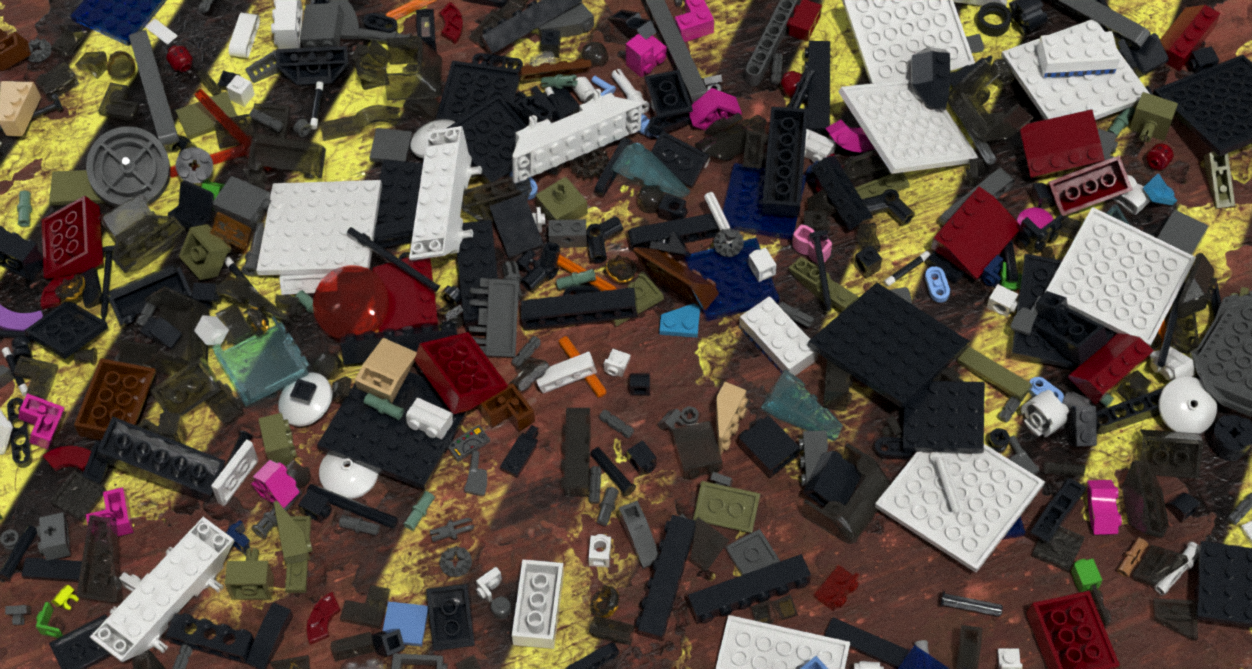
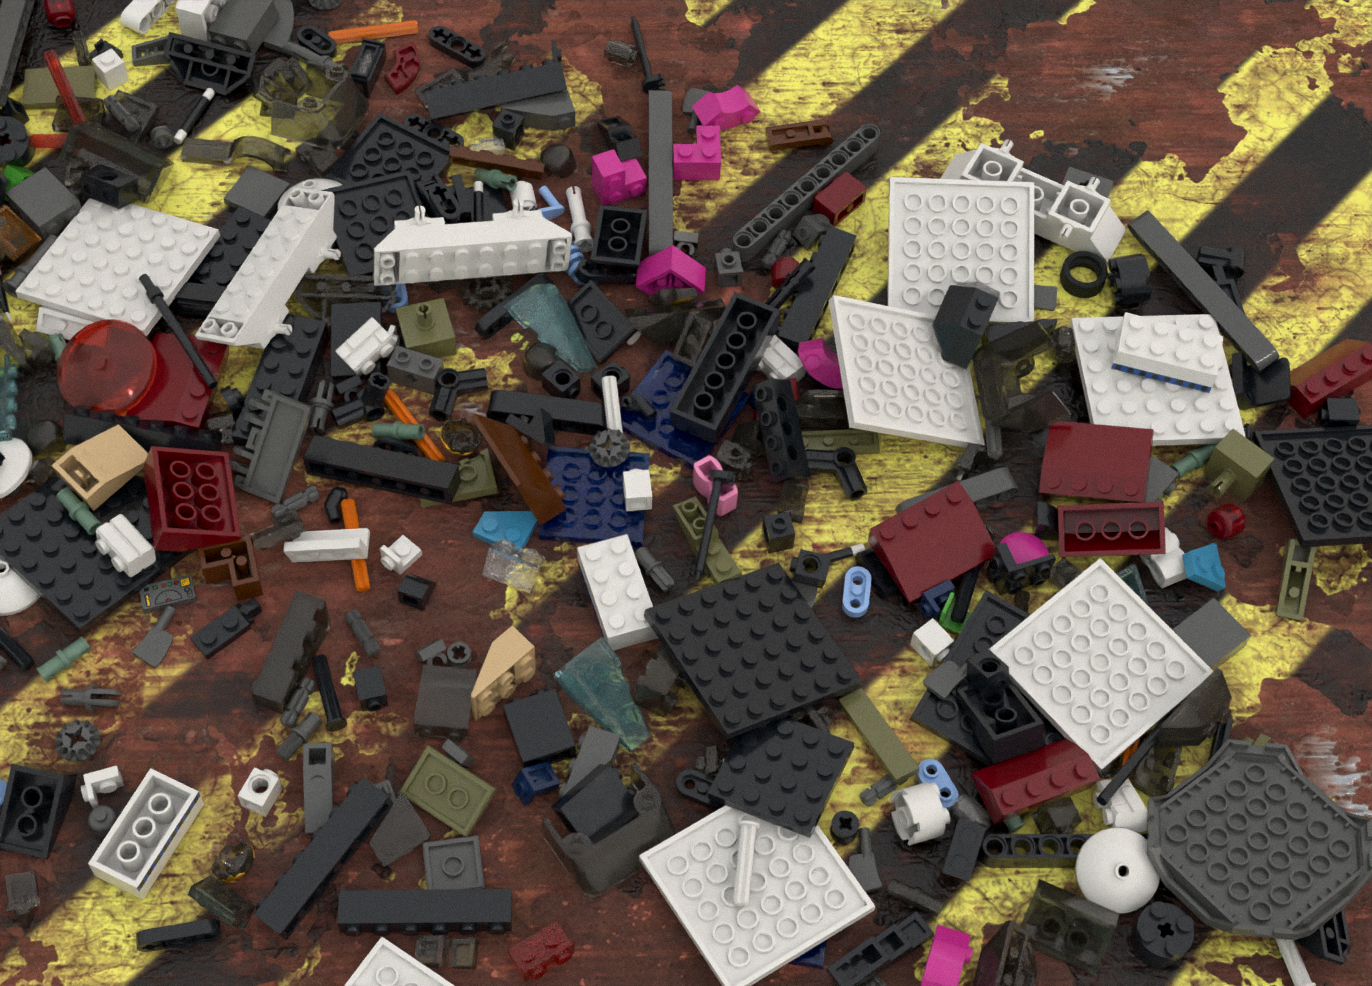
camera: 15 degrees right, 0 degrees up
none -> black brick [81,164,139,209]
none -> black arm [324,487,348,524]
none -> white brick [335,317,396,377]
none -> clear bracket [482,540,545,593]
none -> dark blue bracket [512,761,561,806]
none -> black brick [591,361,630,403]
none -> black arm [620,395,657,420]
none -> dark grey brick [714,248,743,288]
none -> black brick [789,549,831,589]
none -> dark grey bracket [793,213,835,249]

